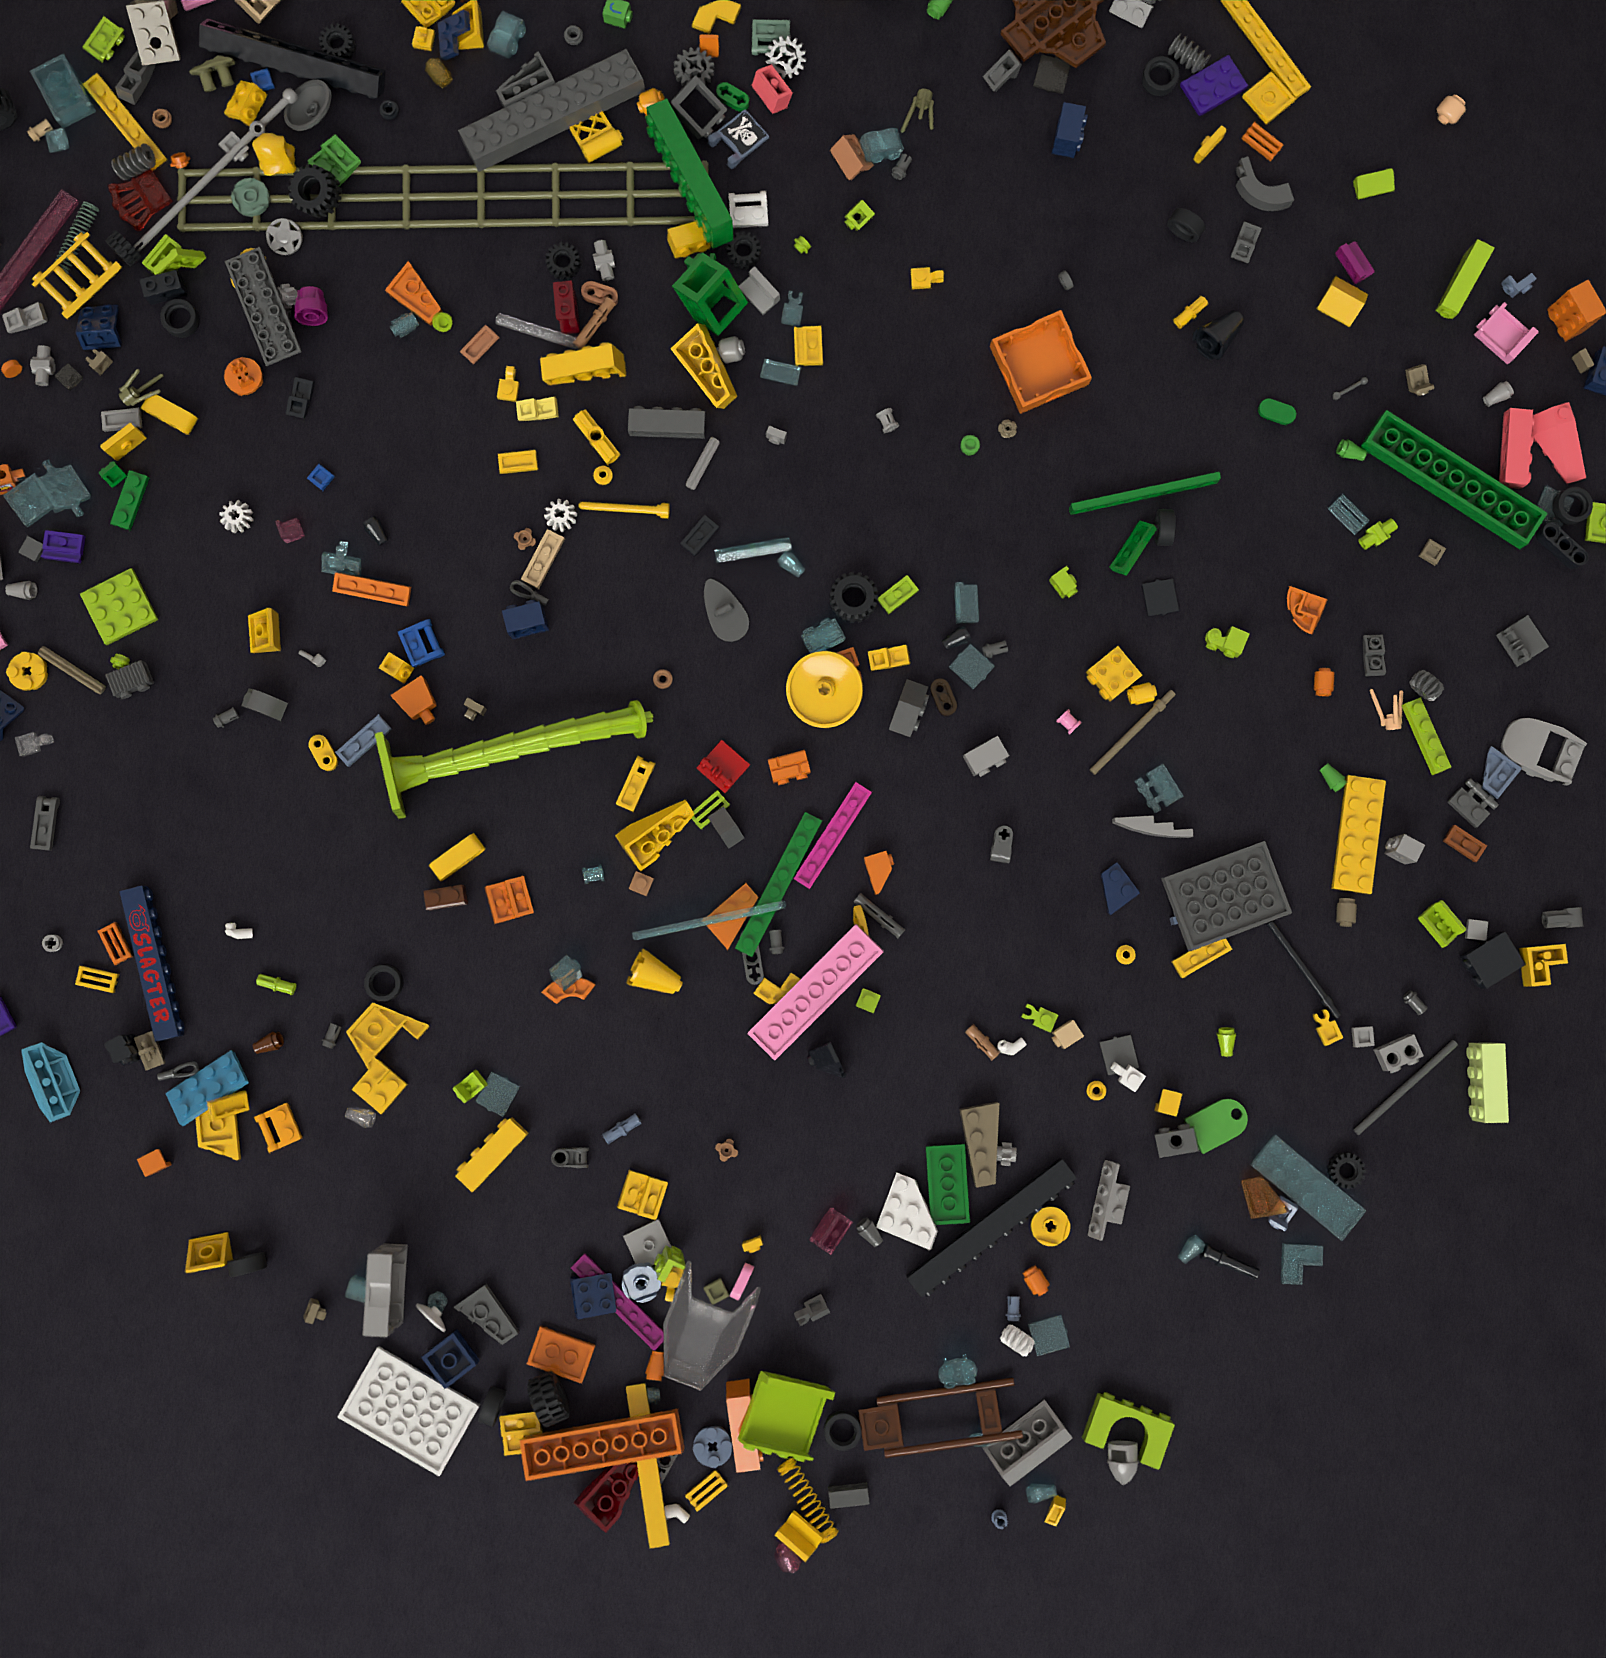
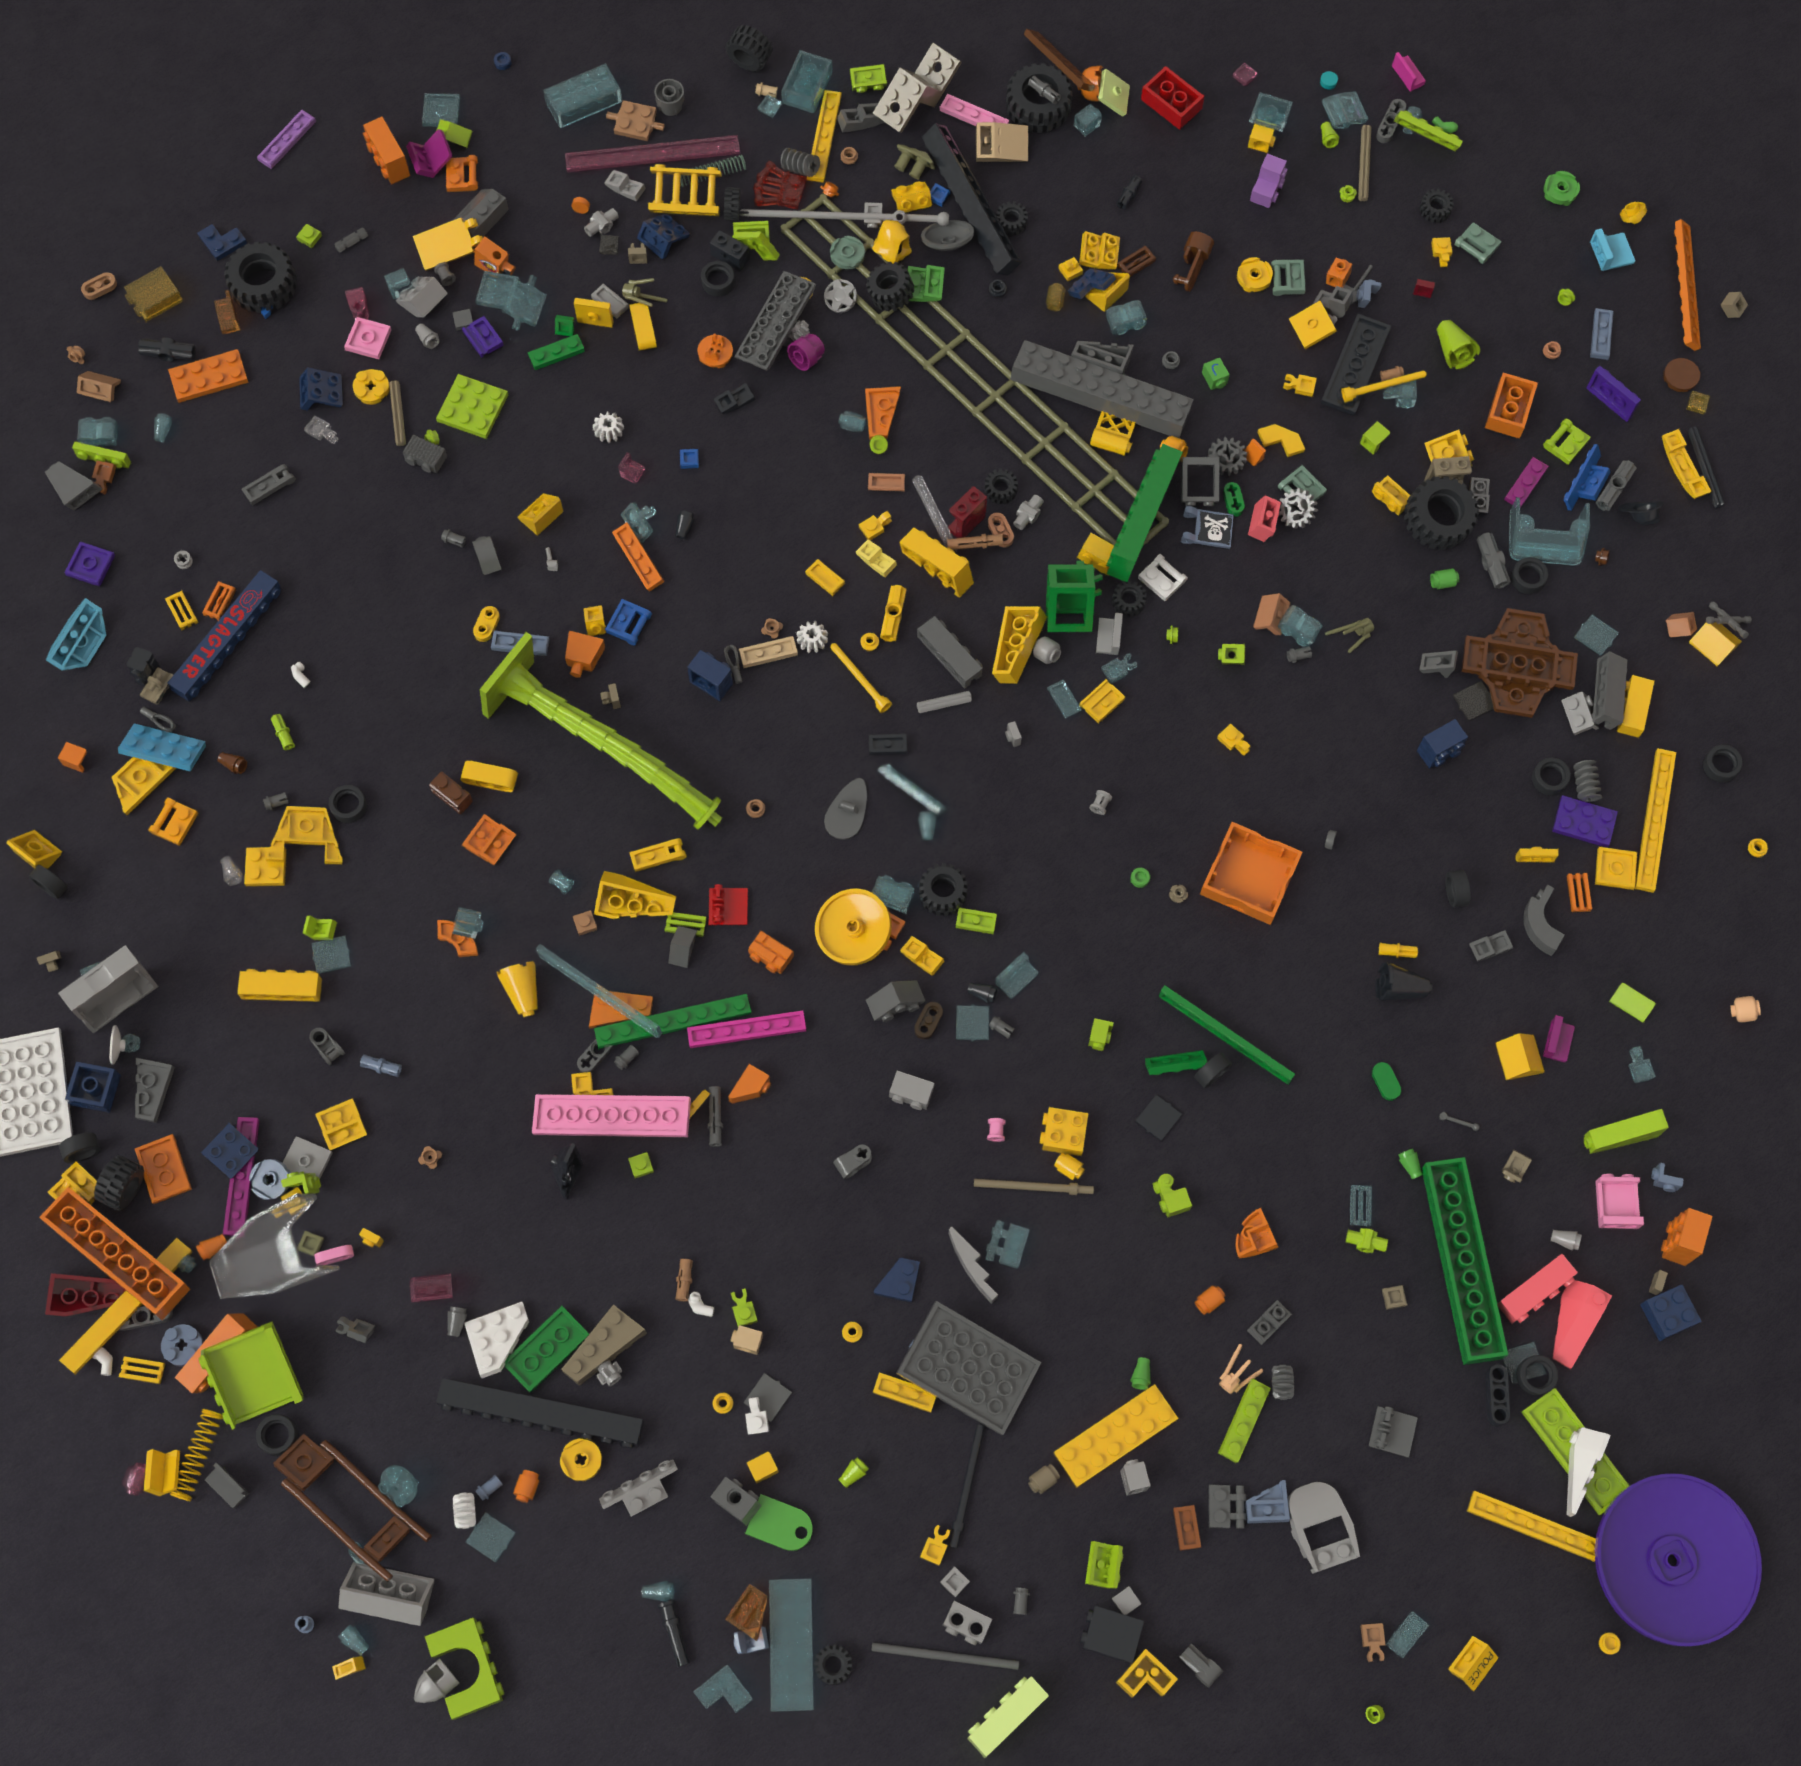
camera: 50 degrees right, 15 degrees down
yellow plate [207,1090,249,1121] -> none
none -> clear light blue plate [1629,1046,1656,1083]

